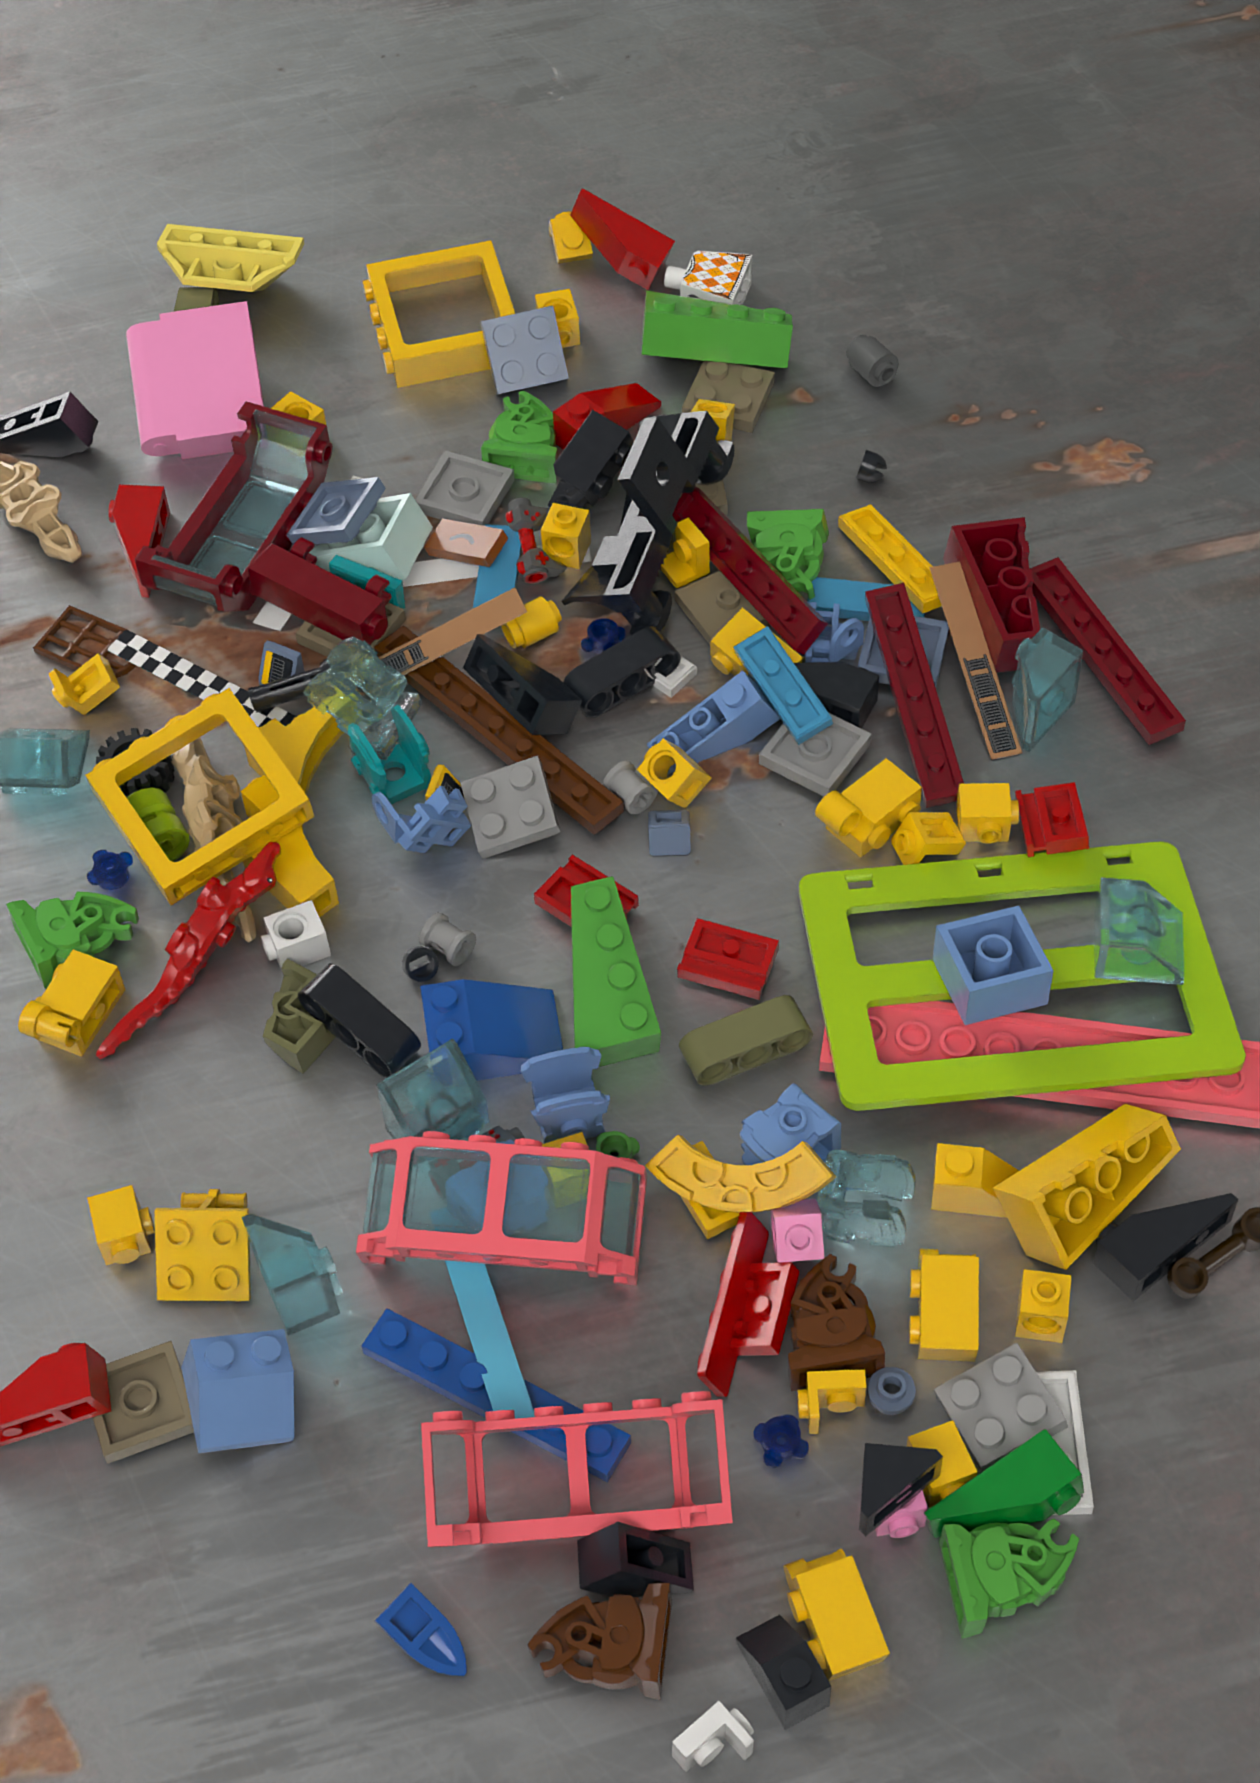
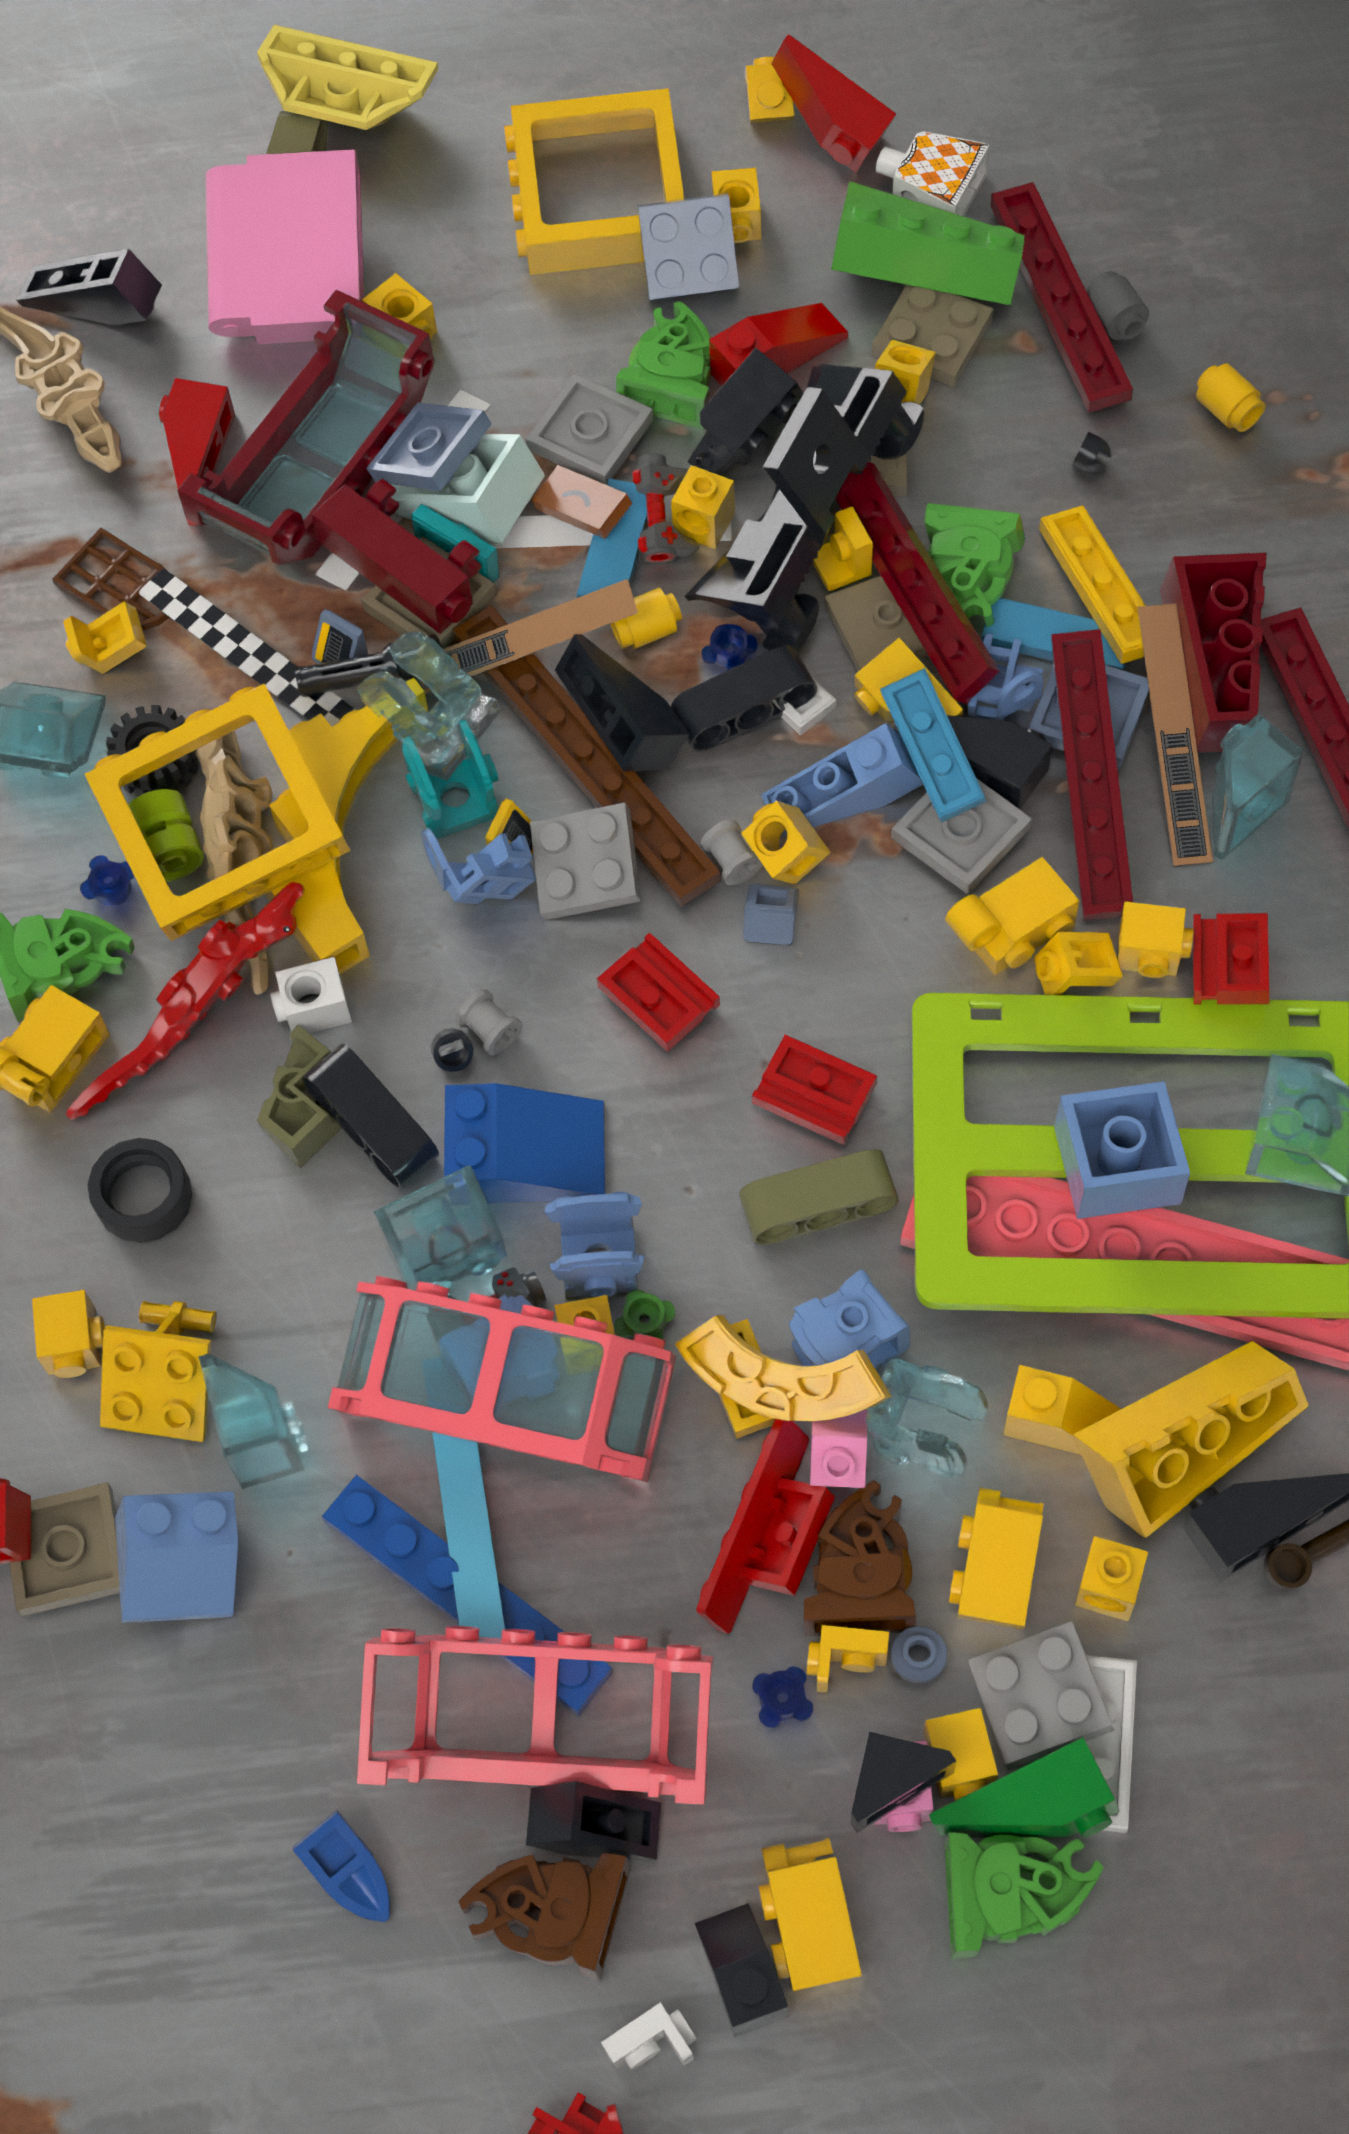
camera: 10 degrees right, 10 degrees up
bright green wedge [571,876,661,1067] -> none
none -> black tyre [87,1138,192,1243]
none -> dark red plate [990,182,1133,413]
none -> yellow brick [1196,363,1266,432]

